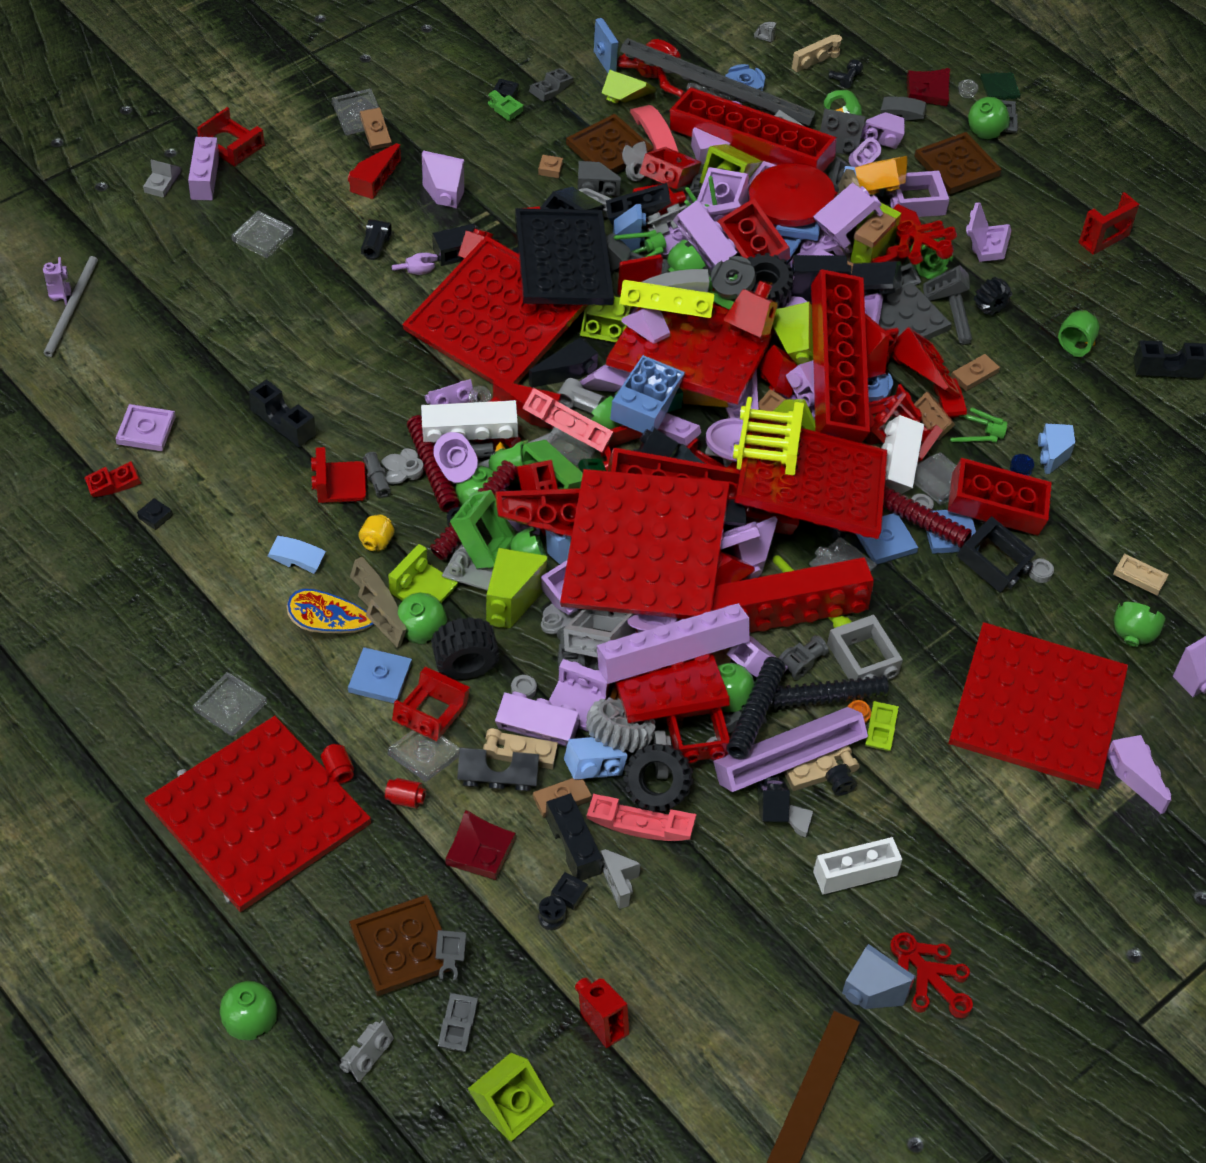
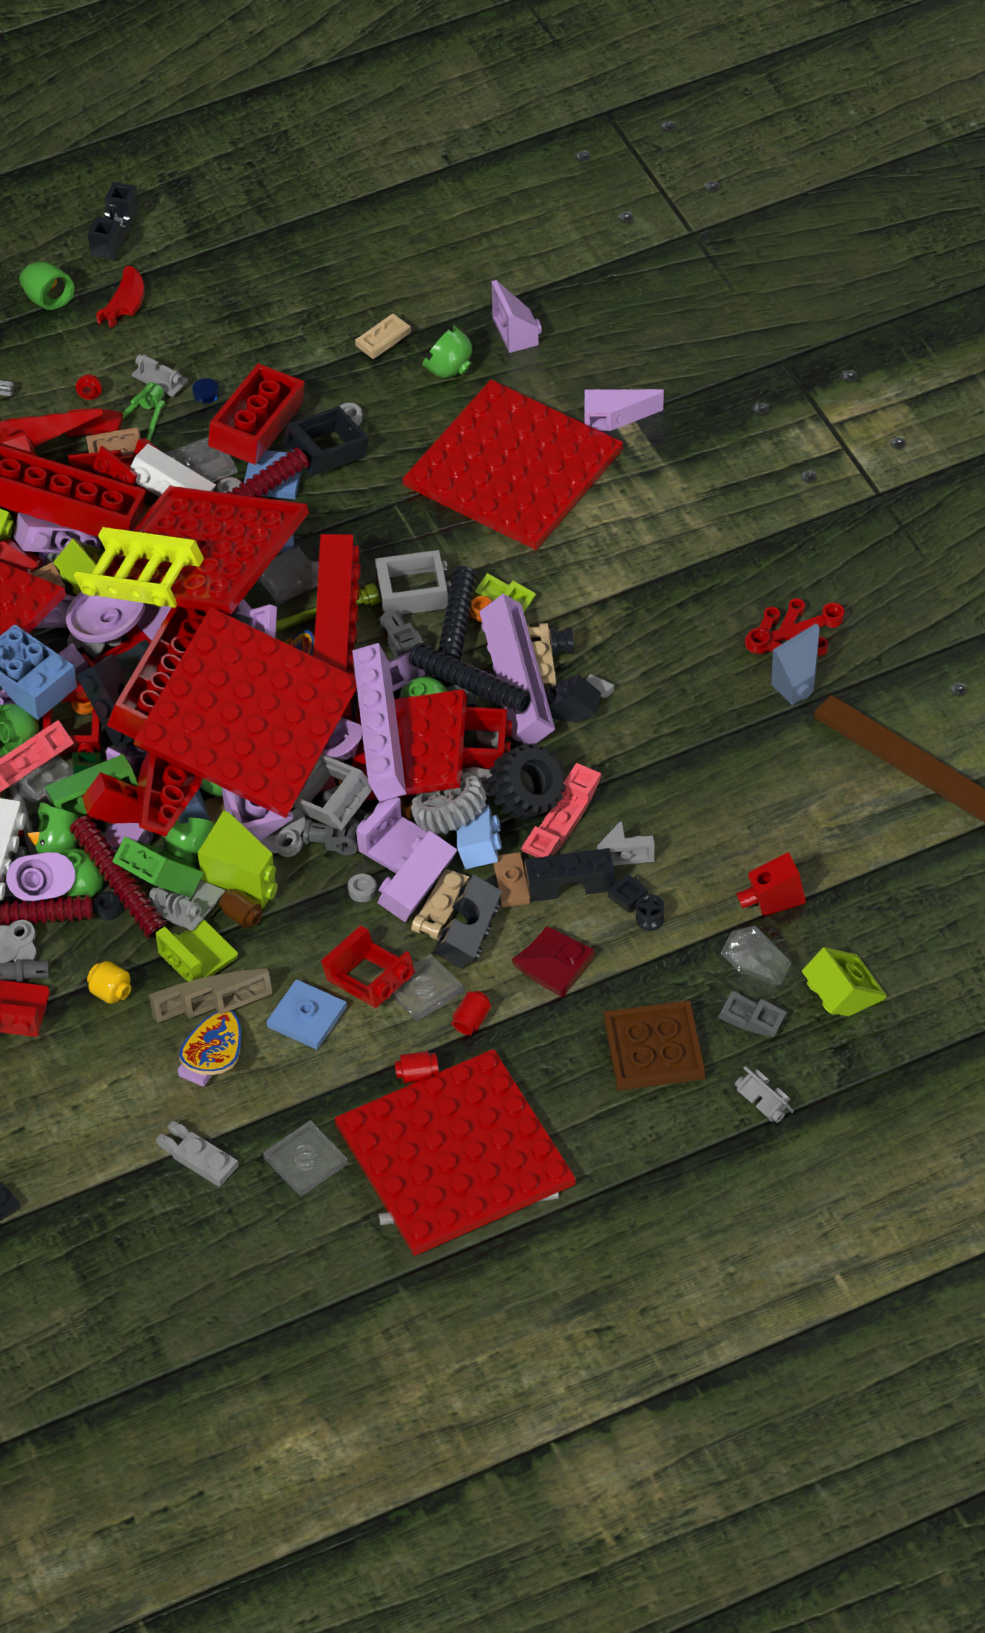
camera: 70 degrees left, 0 degrees up
bright green cylinder [220,981,278,1040] -> none
light blue slope [267,536,326,574] -> none
bright green cylinder [398,592,447,644] -> none
black tyre [431,617,500,680] -> none
dark grey plate [435,930,466,981] -> none
white brick [813,837,902,895] -> none
medium nougat plate [951,354,1000,391] -> none
light blue slope [1038,424,1075,474] -> none
none -> red plate [75,374,102,400]
none -> red piece [96,266,145,327]
none -> light grey hinge [132,354,189,397]
none -> light grey hinge [156,1121,239,1187]
none -> reddish brown brick [219,889,262,929]
none -> clear slope [721,926,791,985]

